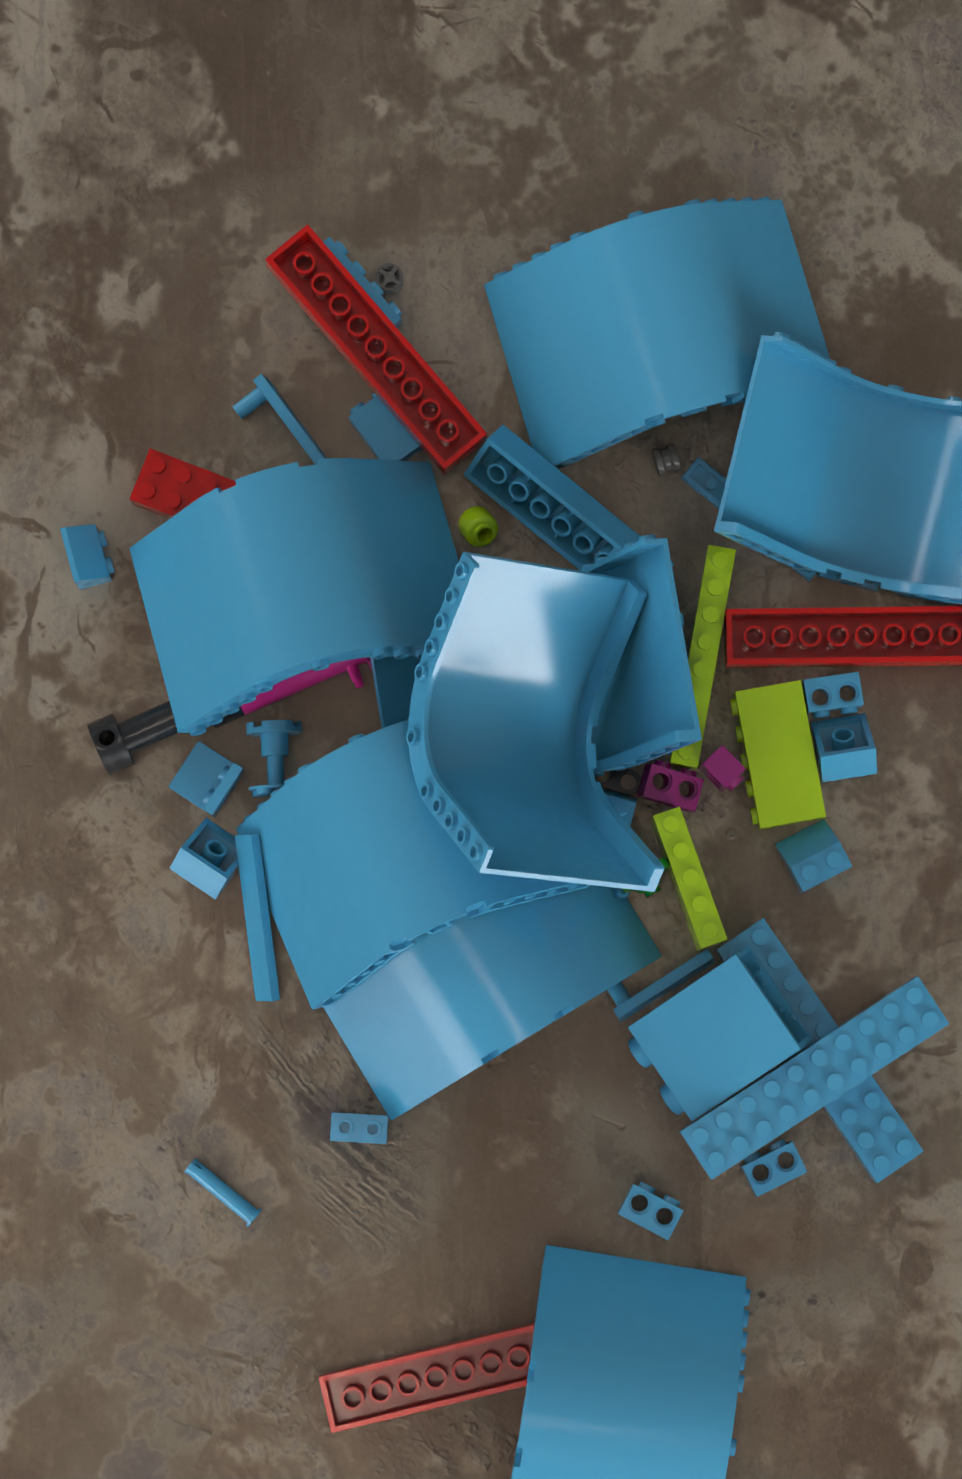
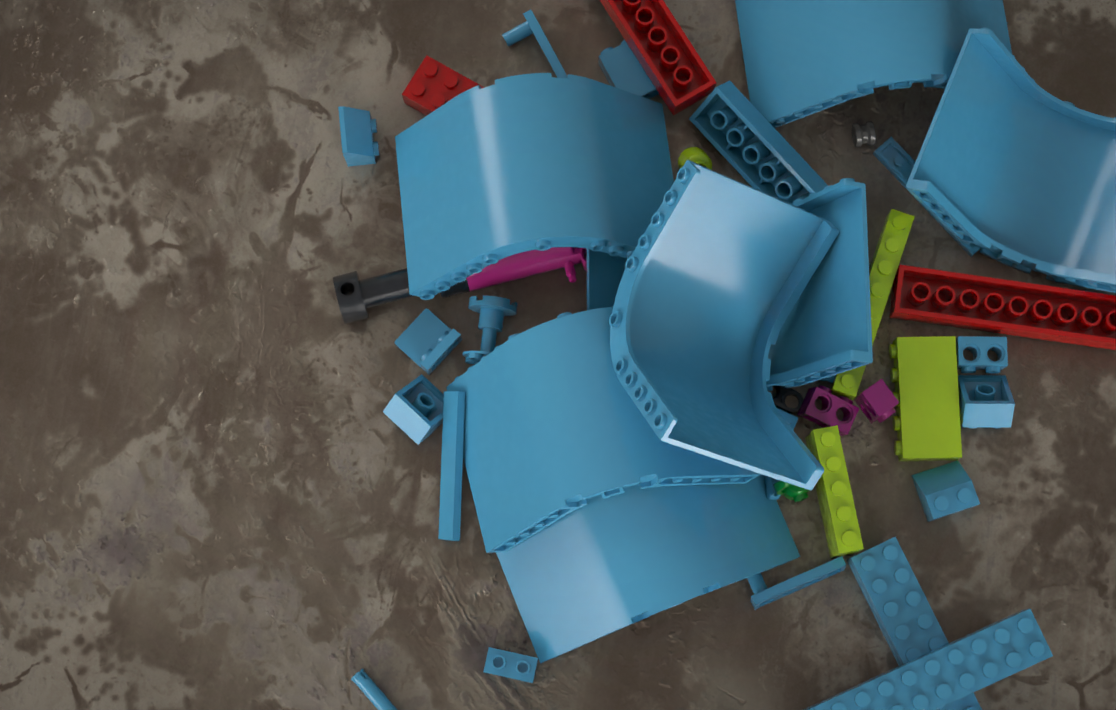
camera: 10 degrees right, 5 degrees down
dark azure brick [628,945,812,1121] -> none

